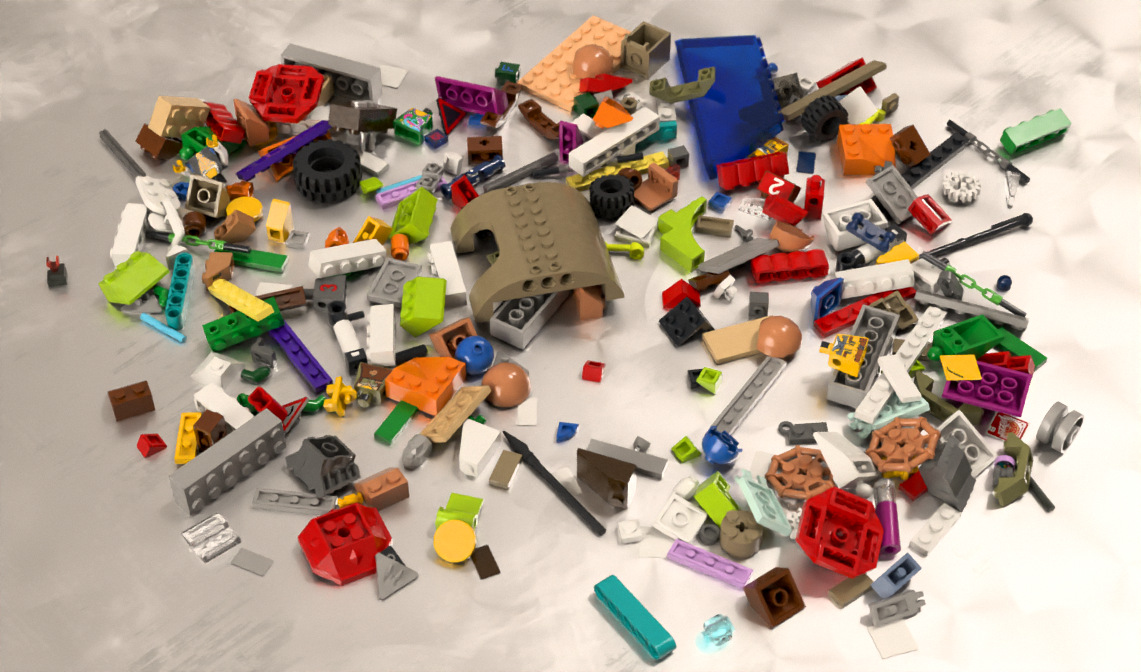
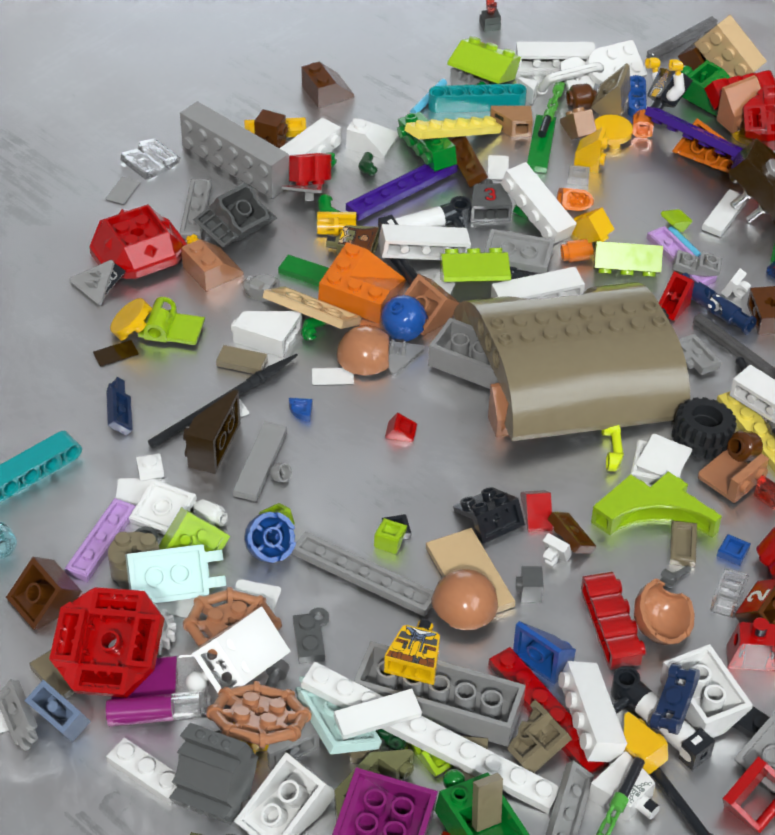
camera: 85 degrees right, 0 degrees up
red slope [137,433,167,458] -> none
dark grey bracket [250,337,277,369] -> none
black tyre [293,139,362,203] -> none
light grey tile [698,238,779,274] -> none
red tile [762,194,808,226] -> none
dark grey beam [937,271,964,300] -> none
yellow sticker [940,355,982,381] -> none
none -> dark blue hinge [106,377,133,436]
none -> dark tan tile [472,773,503,832]

